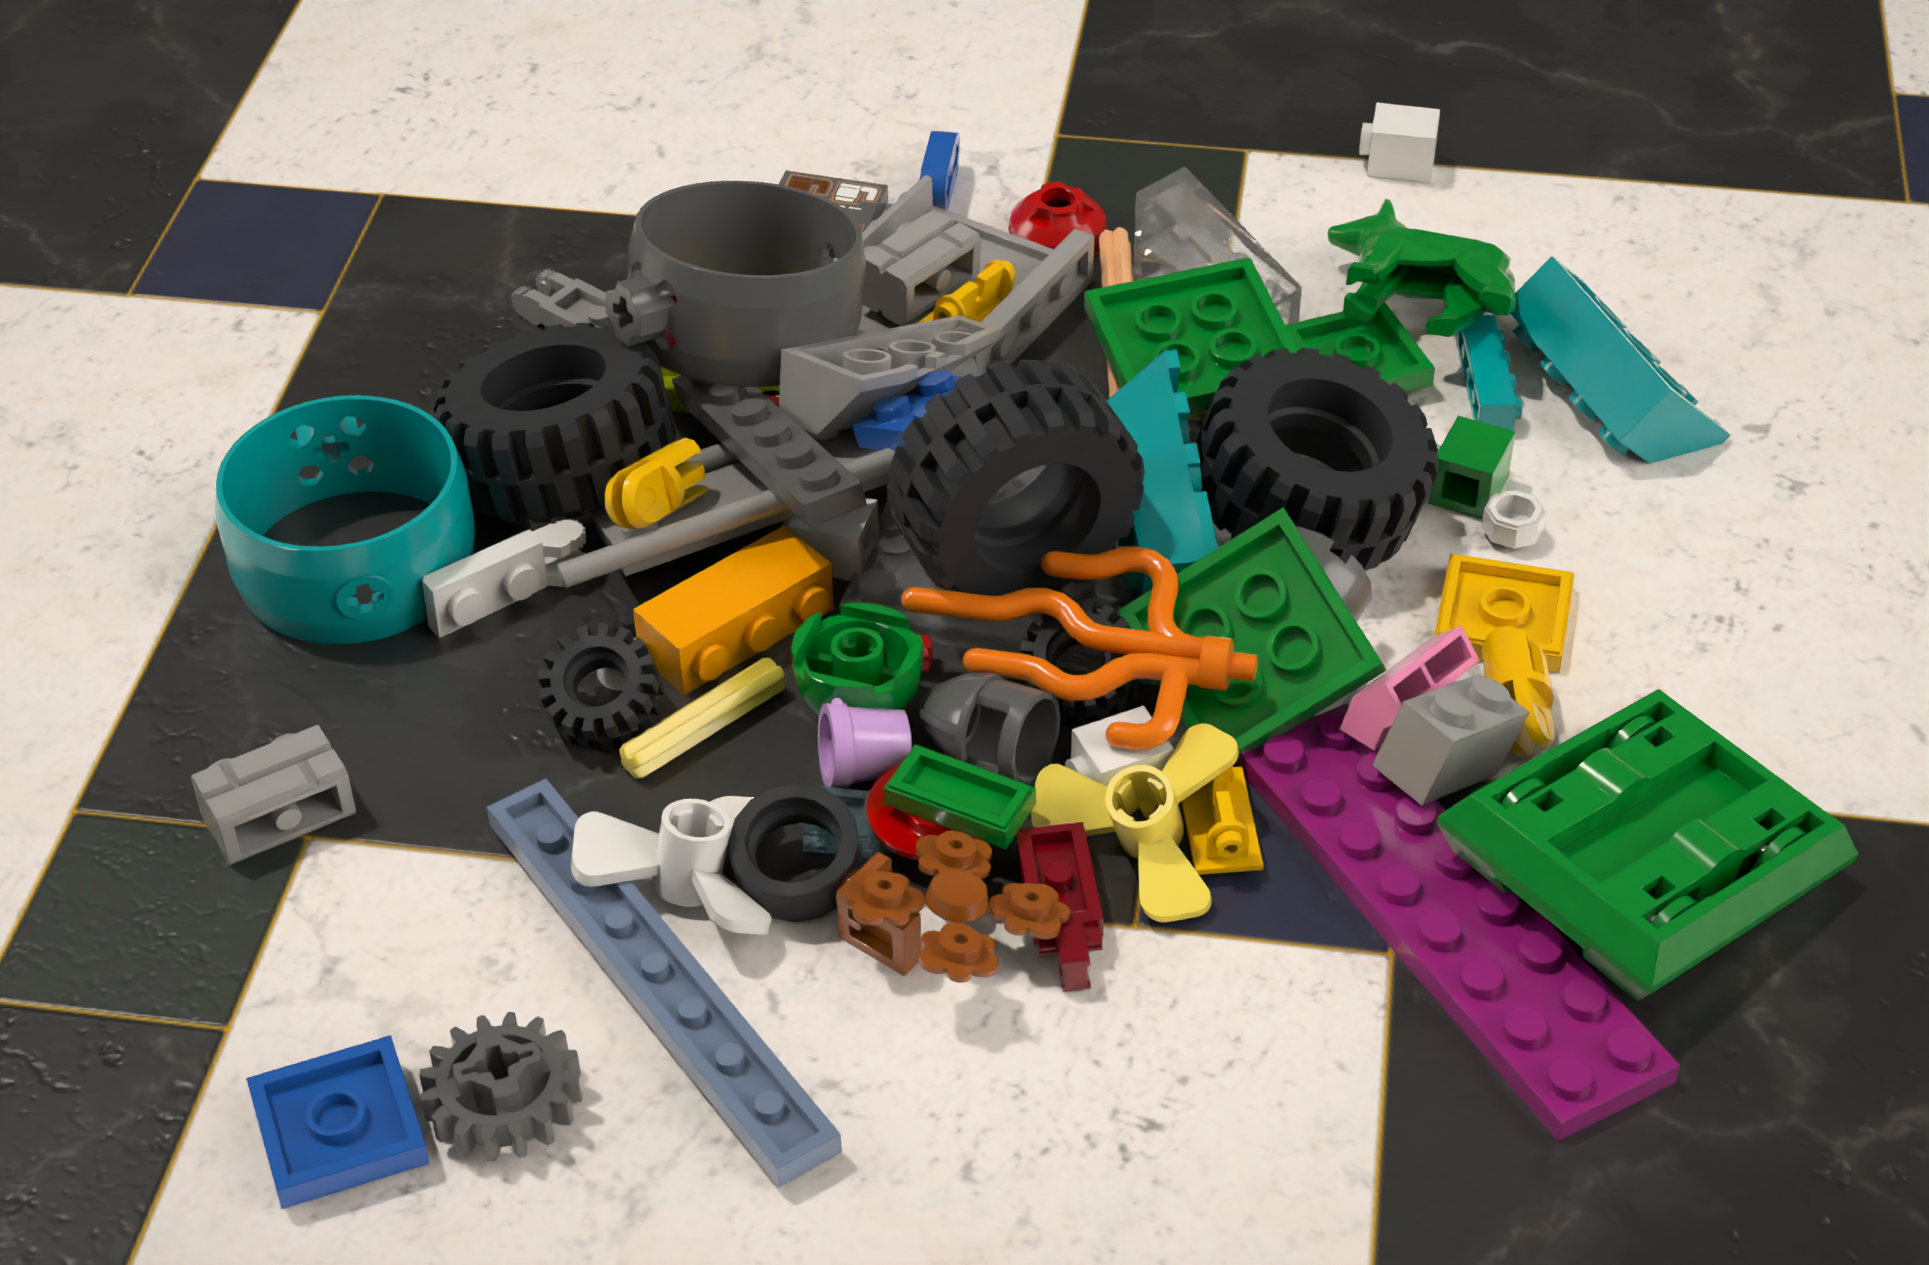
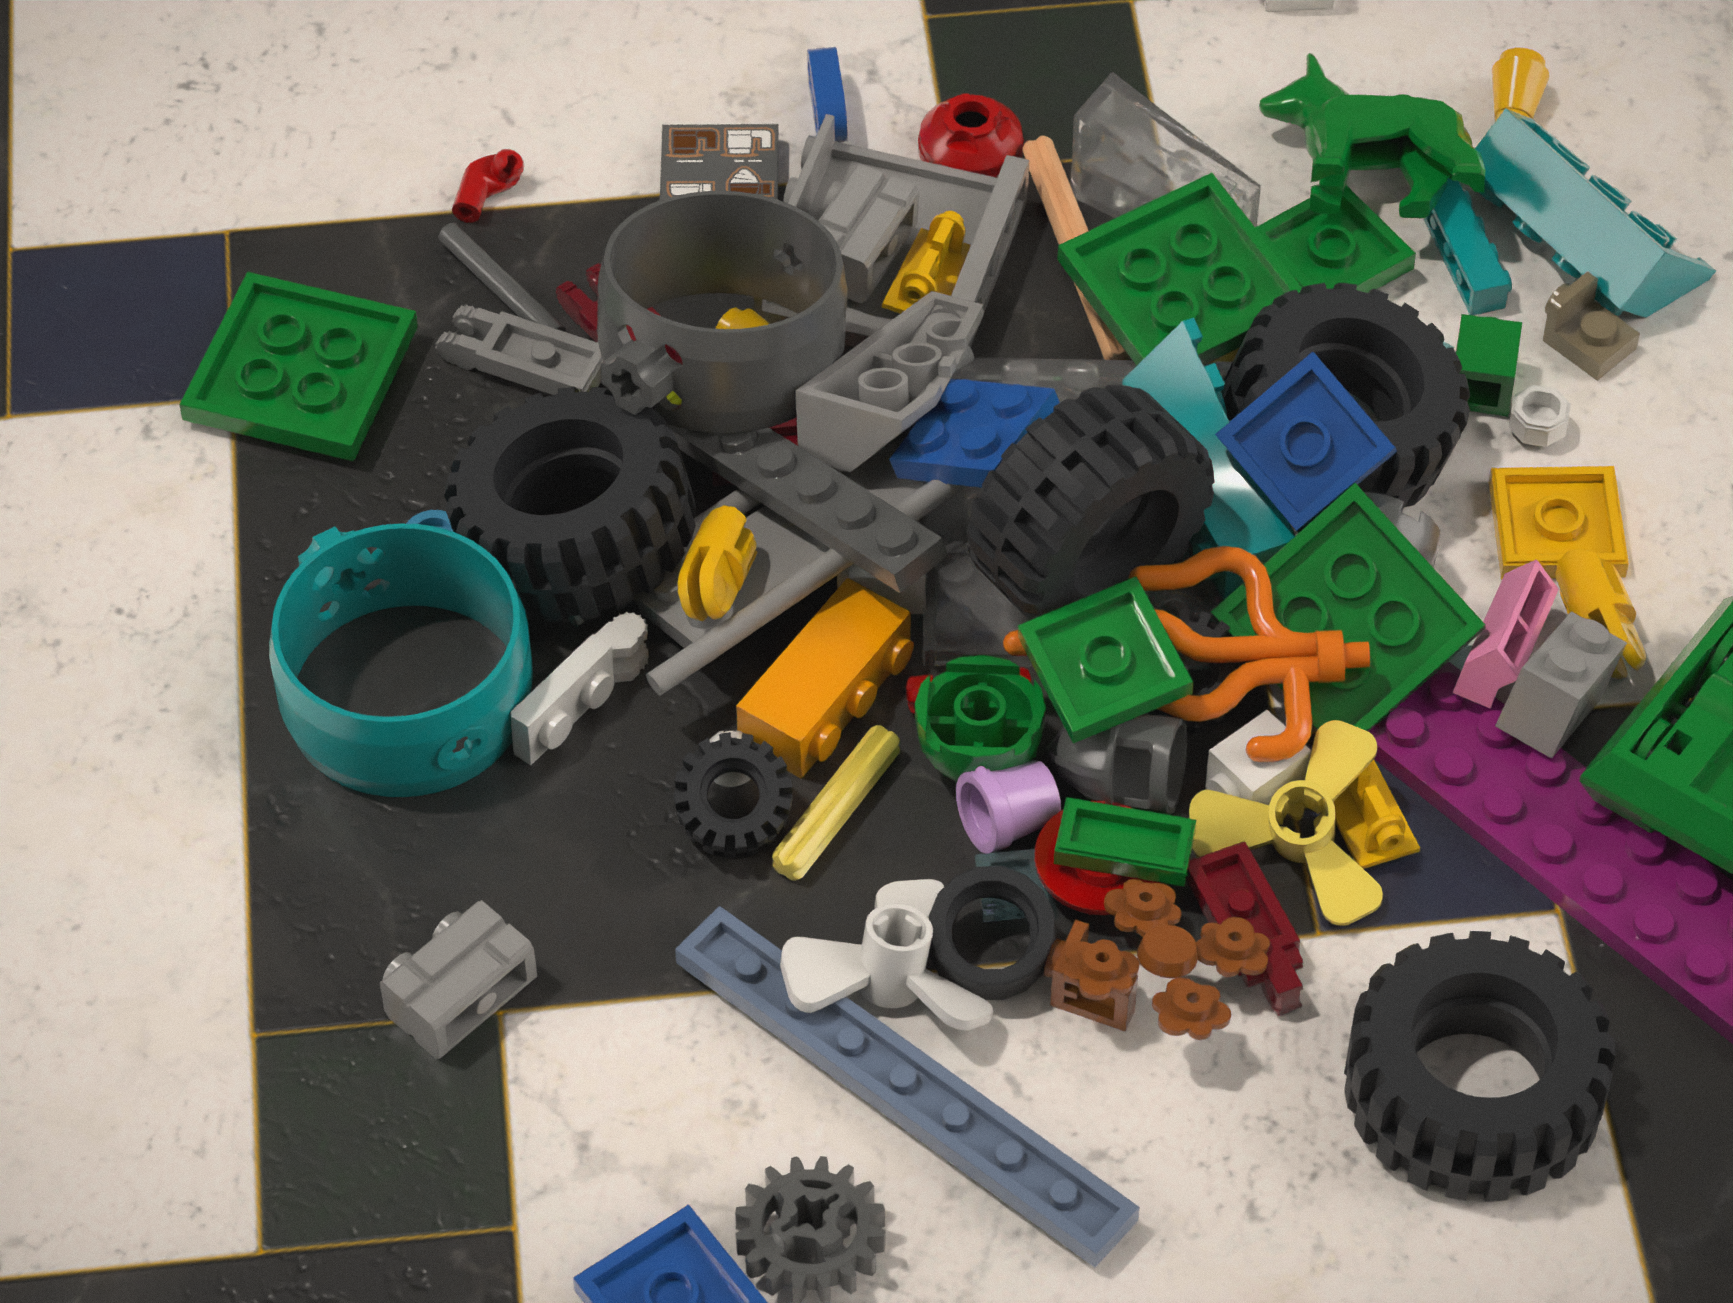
camera: 15 degrees left, 10 degrees up
none -> green plate [179,272,418,461]
none -> dark grey bar [438,223,566,332]
none -> red arm [452,149,524,223]
none -> green plate [1018,576,1193,744]
none -> blue plate [1215,352,1397,533]
none -> black tyre [1344,931,1615,1202]
none -> yellow cone [1492,48,1550,121]
none -> dark tan bracket [1543,272,1640,381]

